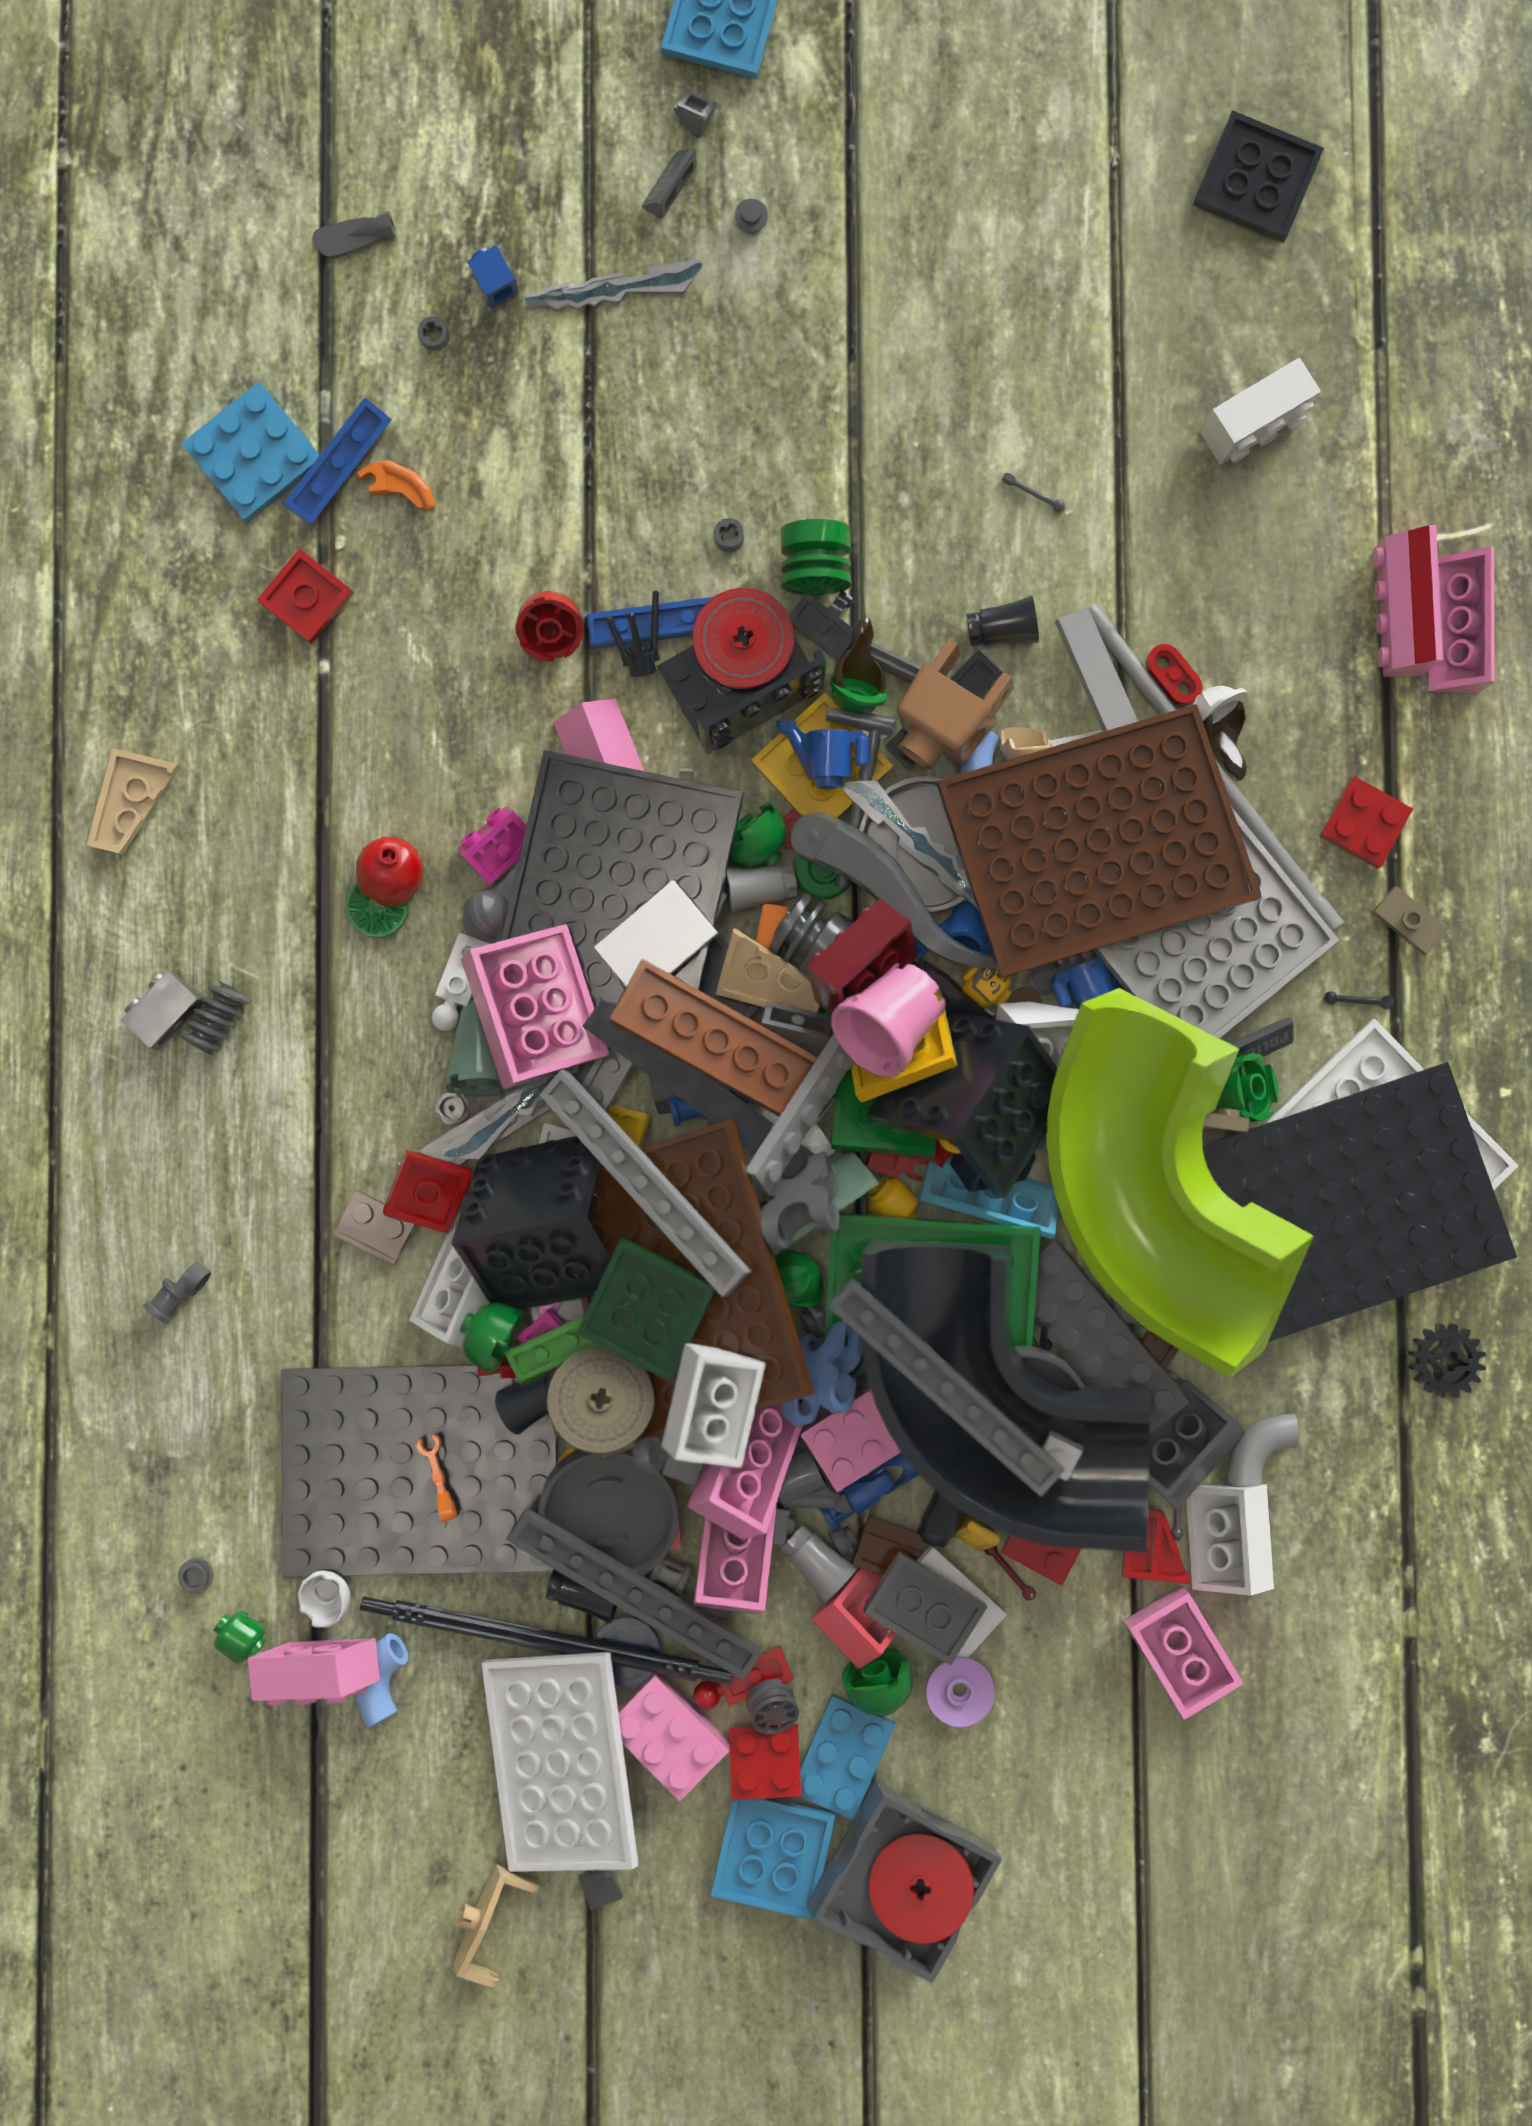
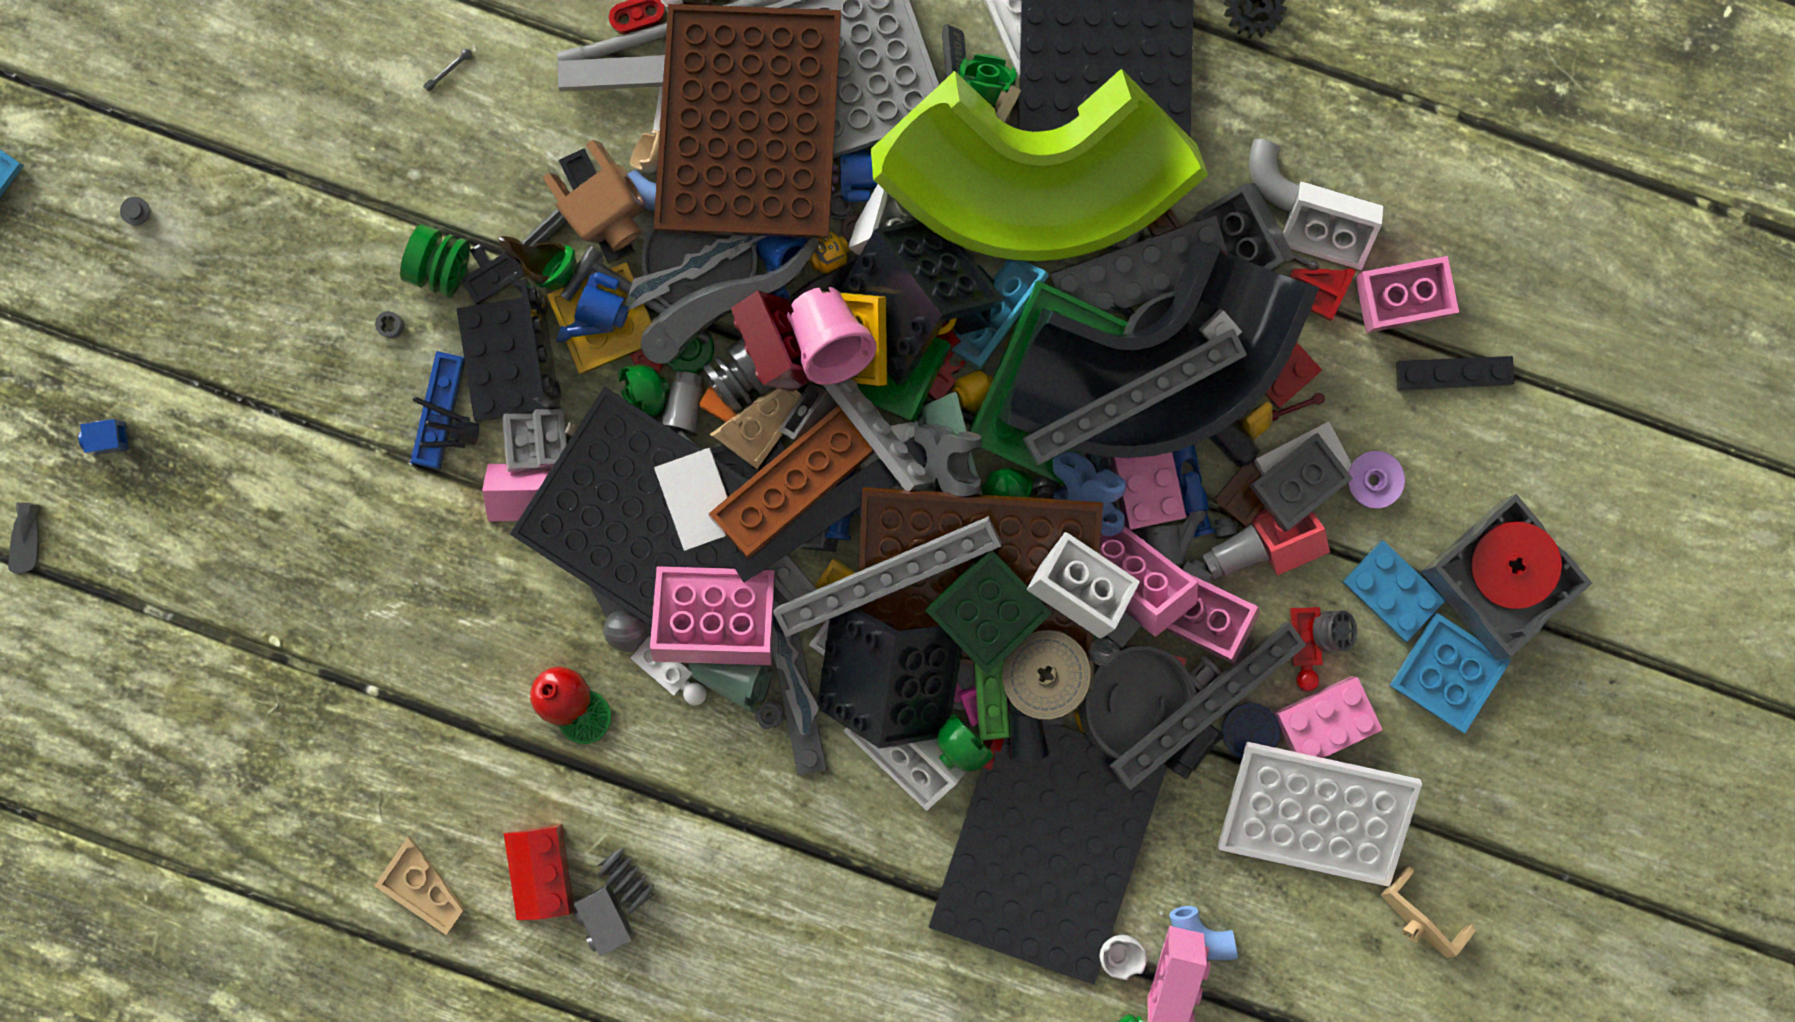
camera: 70 degrees left, 0 degrees up
dark grey connector [143,1262,211,1324] -> none
dark azure plate [181,381,319,524] -> none
red plate [257,548,354,645] -> none
blue plate [283,397,392,526] -> none
plate [333,1190,416,1265] -> none
orange piece [357,460,435,511] -> none
black axle [360,1596,733,1685] -> none
red plate [383,1149,472,1234] -> none
orange piece [417,1434,457,1522] -> none
dark grey bush [418,317,450,350] -> none
dark pink bracket [457,806,526,886] -> none
red cylinder [515,591,583,662] -> none
light grey sword [524,260,702,311] -> none
dark grey slope [579,1870,623,1910] -> none
dark grey slope [642,147,697,219] -> none
dark grey slope [674,90,717,138] -> none
red piece [693,588,794,689] -> none
red plate [729,1724,801,1801] -> none
green cylinder [842,1648,913,1716] -> none
black plant [966,596,1039,647] -> none
none -> light grey slope [502,409,567,472]
none -> red slope [504,824,575,920]
none -> black plate [1396,356,1515,391]

